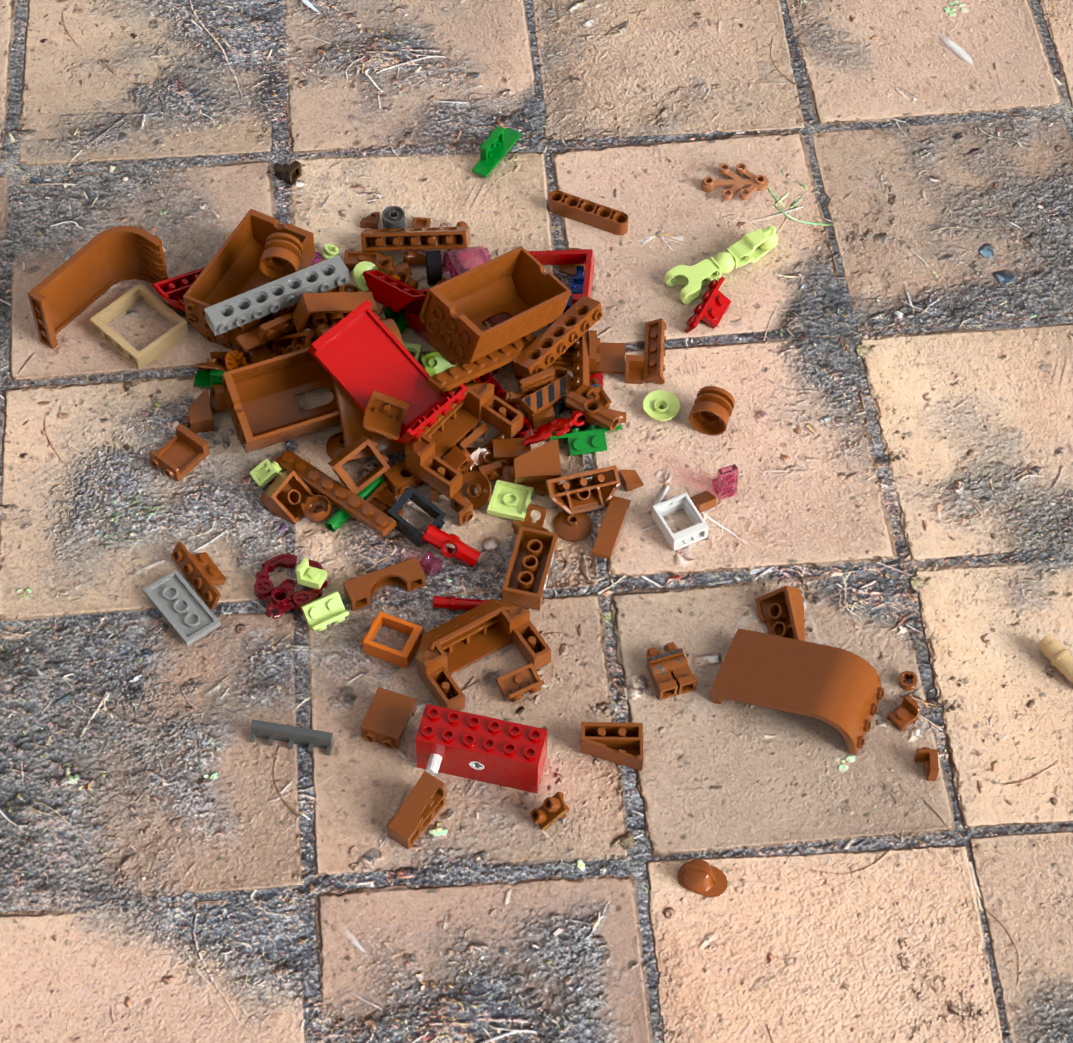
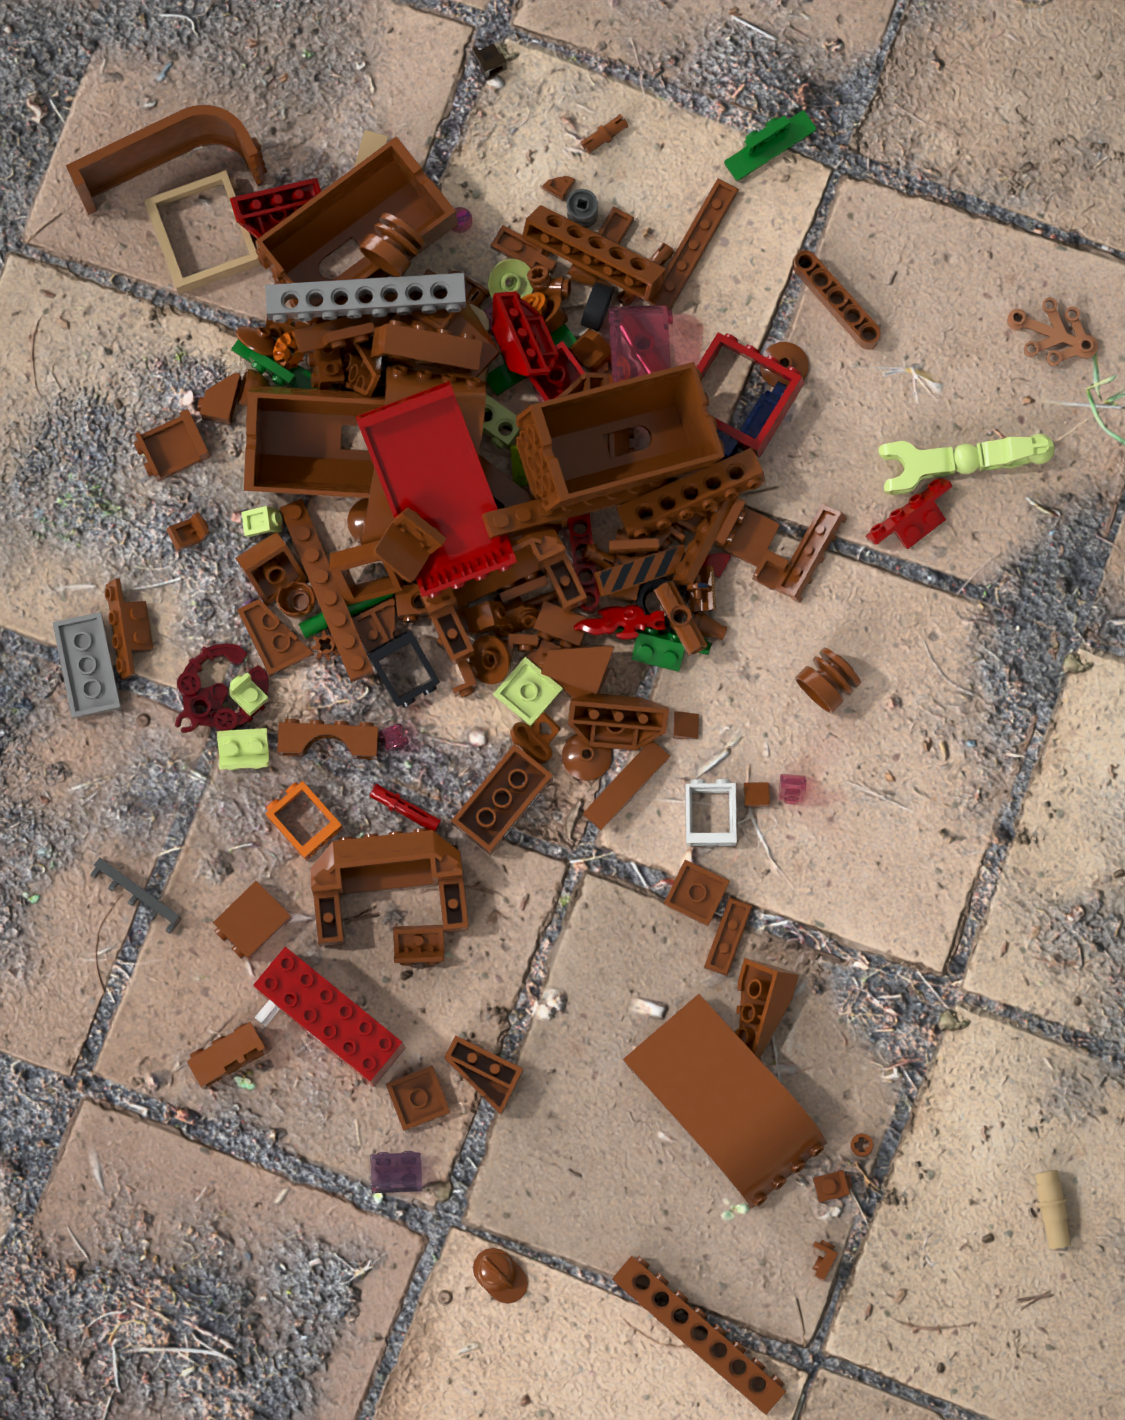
camera: 30 degrees right, 25 degrees up
yellowish green bush [321,244,339,259] -> none
red piece [421,524,481,567] -> none
dark orange hips [530,792,569,830] -> none
yellowish green dish [643,390,680,421] -> none
dark orange hips [646,642,697,700] -> none
none -> dark orange bracket [166,512,209,551]
none -> dark orange wing [237,599,314,676]
none -> dark orange gear [311,631,340,662]
none -> clear purple bracket [370,1151,422,1193]
none -> dark orange plate [386,1066,451,1131]
none -> dark orange pin [580,114,629,154]
none -> dark orange brick [612,1256,786,1415]
none -> dark orange tile [647,178,739,315]
none -> dark orange plate [663,860,730,926]
none -> dark orange tile [704,897,753,977]

